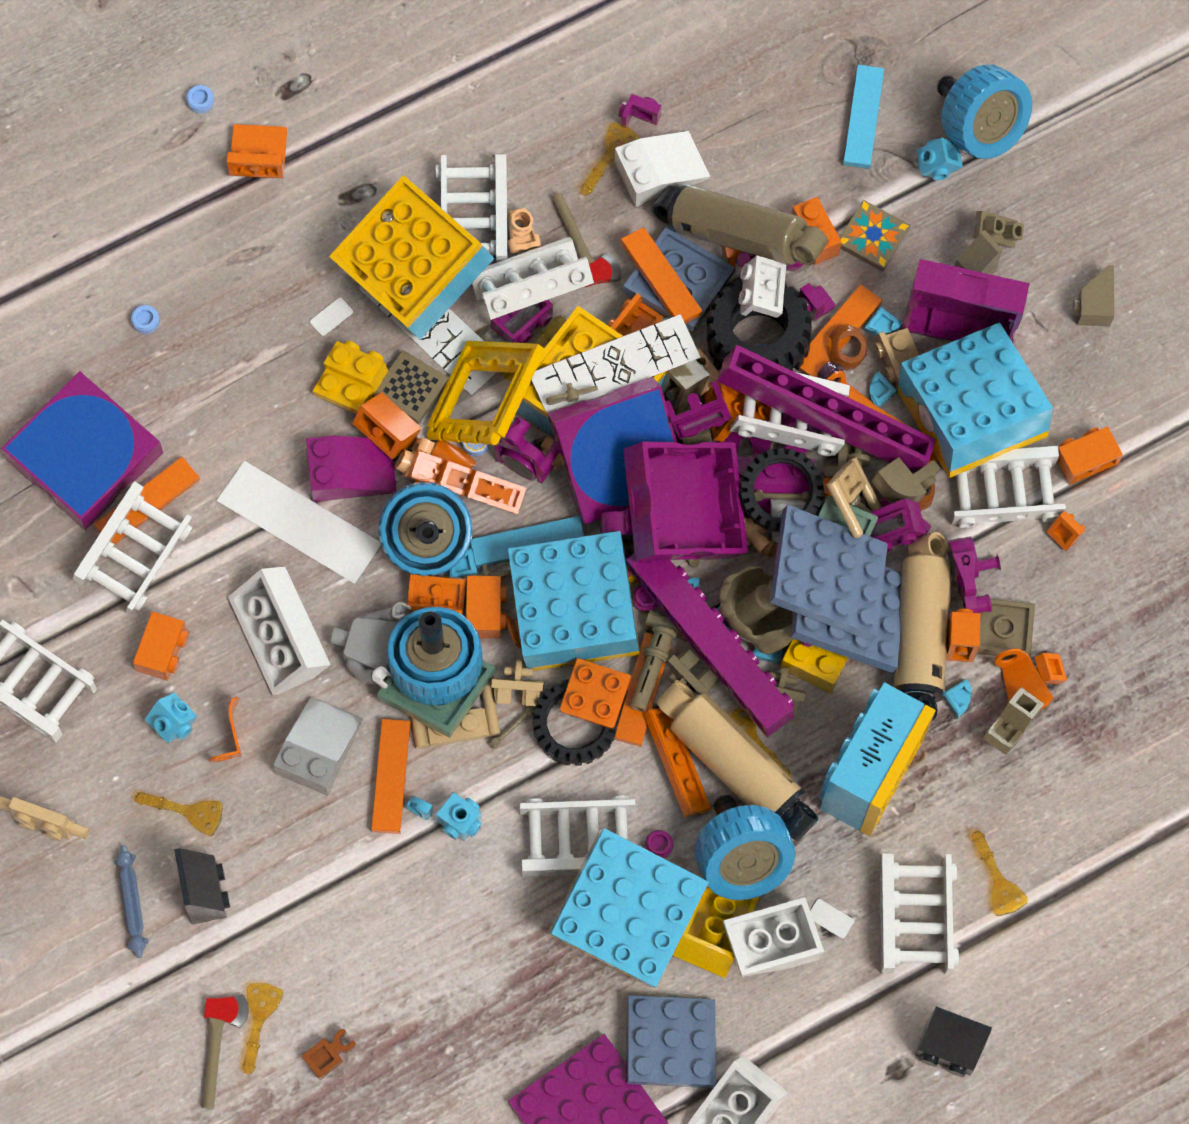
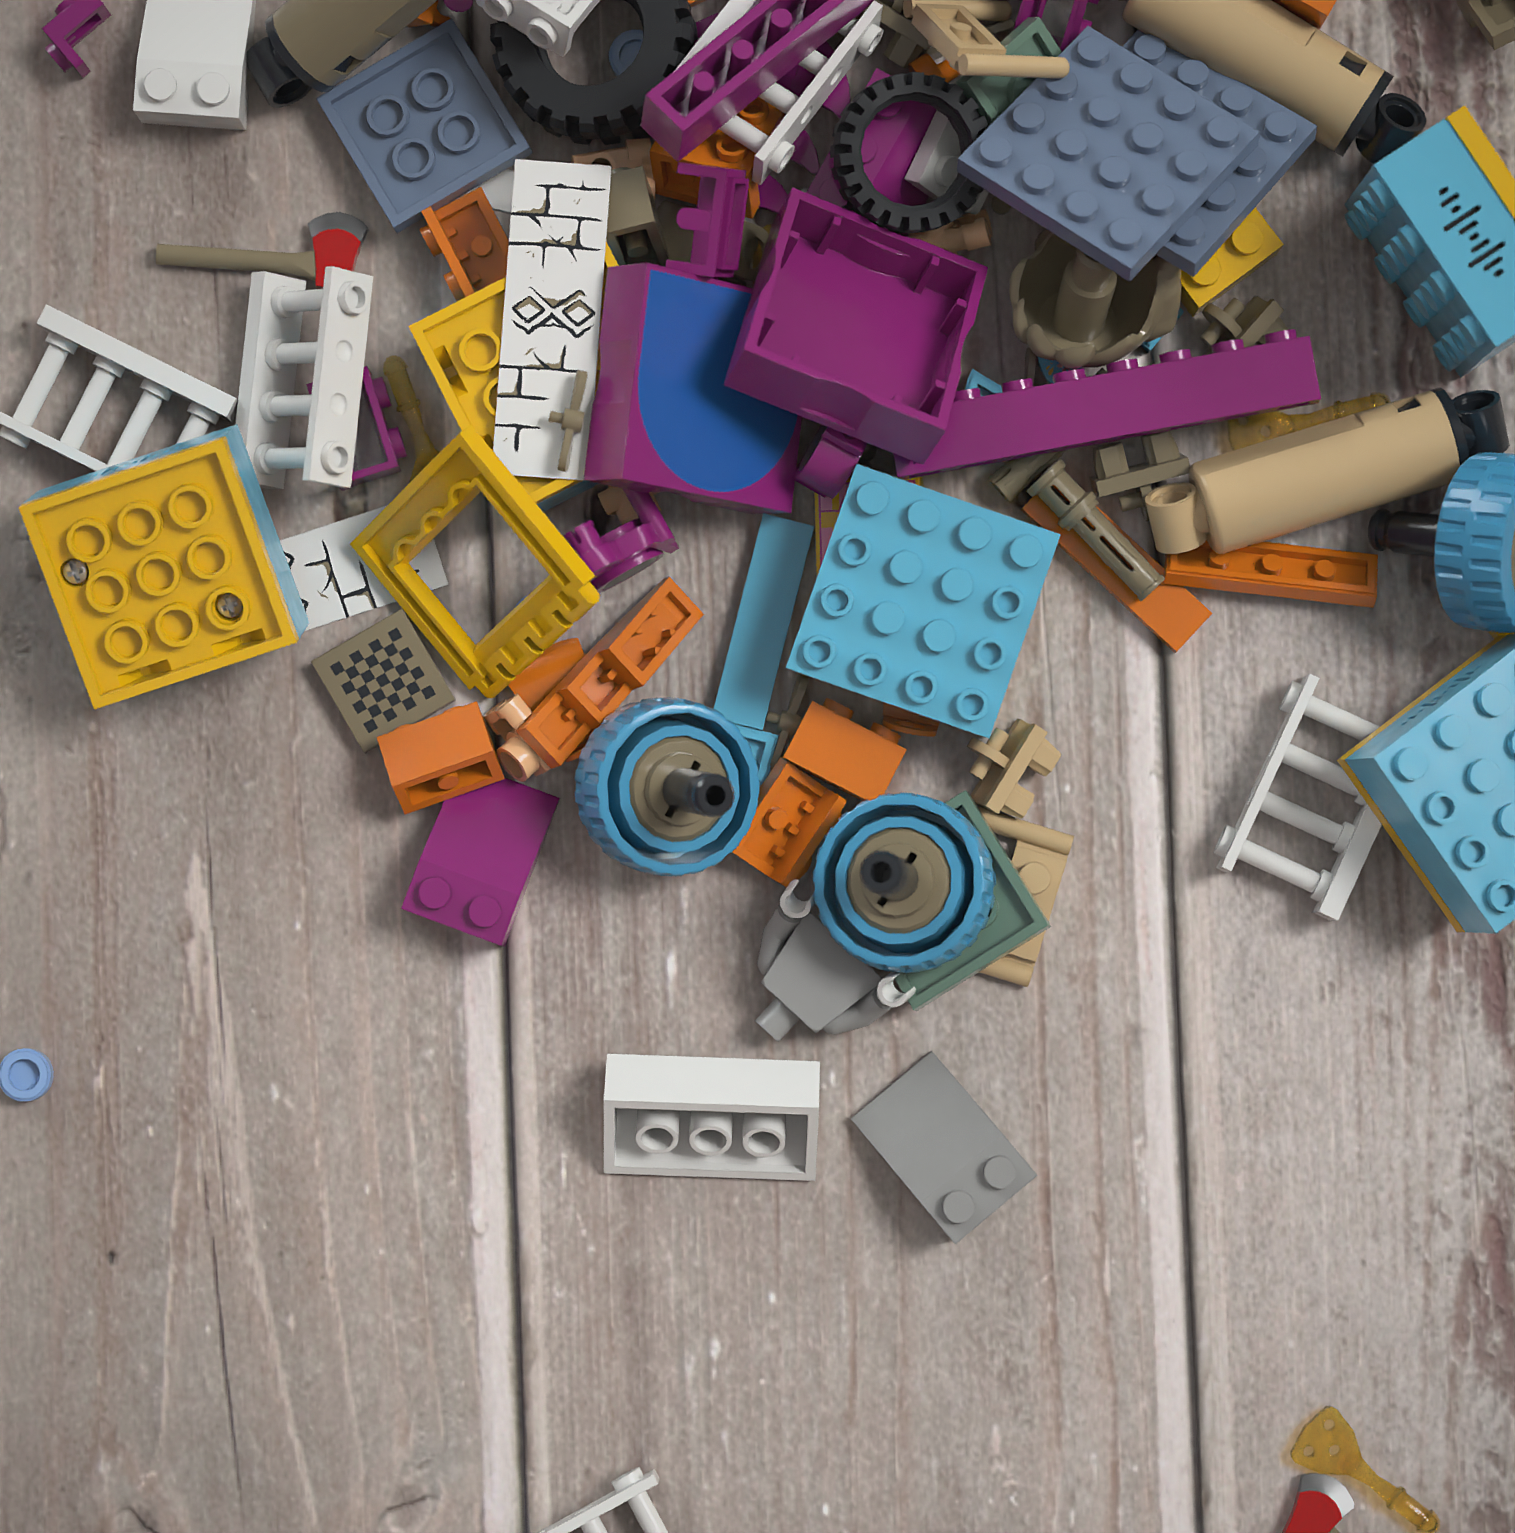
camera: 60 degrees left, 15 degrees up
blue tile [1,371,163,531] -> none
white fence [72,481,193,615] -> none
orange tile [94,457,200,546] -> none
orange brick [133,611,189,681] -> none
clear yellow piece [134,791,223,836] -> none
medium azure brick [144,692,197,743] -> none
black slope [174,848,231,924] -> none
orange piece [208,696,242,763] -> none
white sticker [217,461,381,584] -> none
dark orange plate [301,1029,356,1080] -> none
white sticker [310,297,353,336] -> none
yellow plate [312,340,389,414] -> none
orange tile [372,719,411,834] -> none
medium azure tile [404,796,433,820] -> none
medium azure brick [436,792,483,841] -> none
dark tan hinge [489,706,535,749] -> none
light nougat plate [507,208,541,254] -> none
black tyre [533,679,617,766] -> none
orange bracket [560,658,631,729] -> none
clear yellow piece [581,122,640,196] -> none
orange tile [620,227,703,324] -> none
magenta plate [633,585,658,612] -> none
magenta plate [645,830,673,858] -> none
dark tan hinge [754,489,809,502] -> none
medium azure tile [944,679,971,719] -> none

